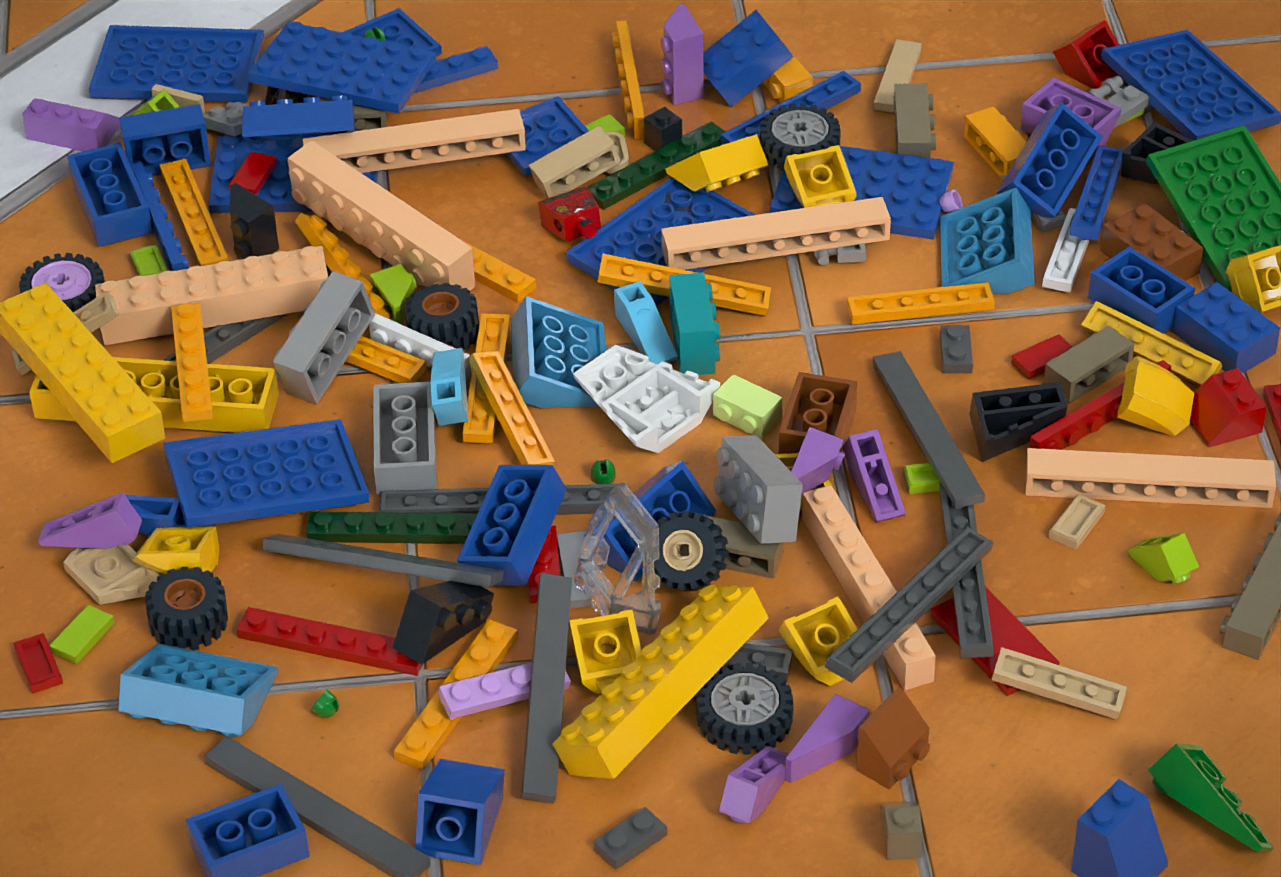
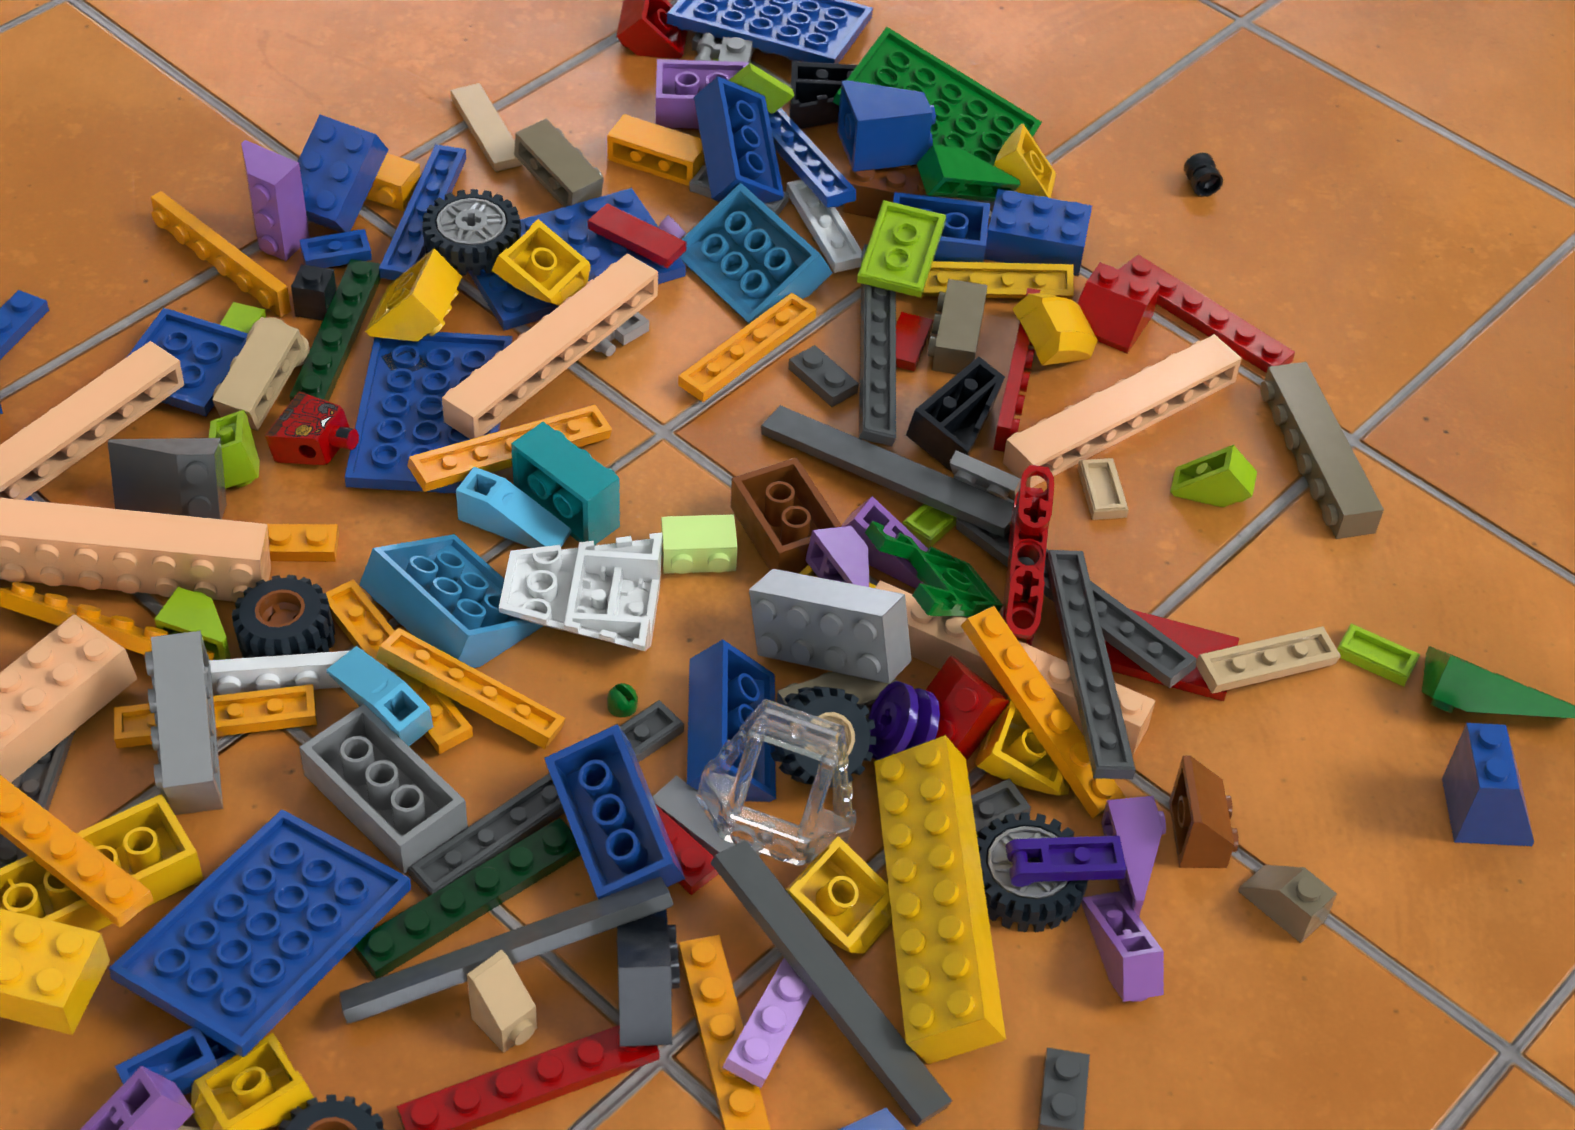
camera: 45 degrees left, 5 degrees up
none -> dark grey slope [108,438,227,519]
none -> lime slope [209,410,260,489]
none -> blue plate [299,229,372,268]
none -> tan slope [467,949,537,1053]
none -> red tile [588,203,687,268]
none -> lime tile [728,63,794,114]
none -> blue slope [837,80,936,172]
none -> lime tile [857,200,946,298]
none -> dark grey tile [859,244,896,446]
none -> green wing [865,521,1003,617]
none -> dark purple wheel [868,681,940,760]
none -> green slope [917,144,1021,202]
none -> red slope [926,655,1010,762]
none -> light grey plate [950,450,1021,503]
none -> light orange plate [961,606,1126,819]
none -> red piece [1001,465,1054,646]
none -> dark purple plate [1005,835,1126,887]
none -> lime tile [1337,623,1420,687]

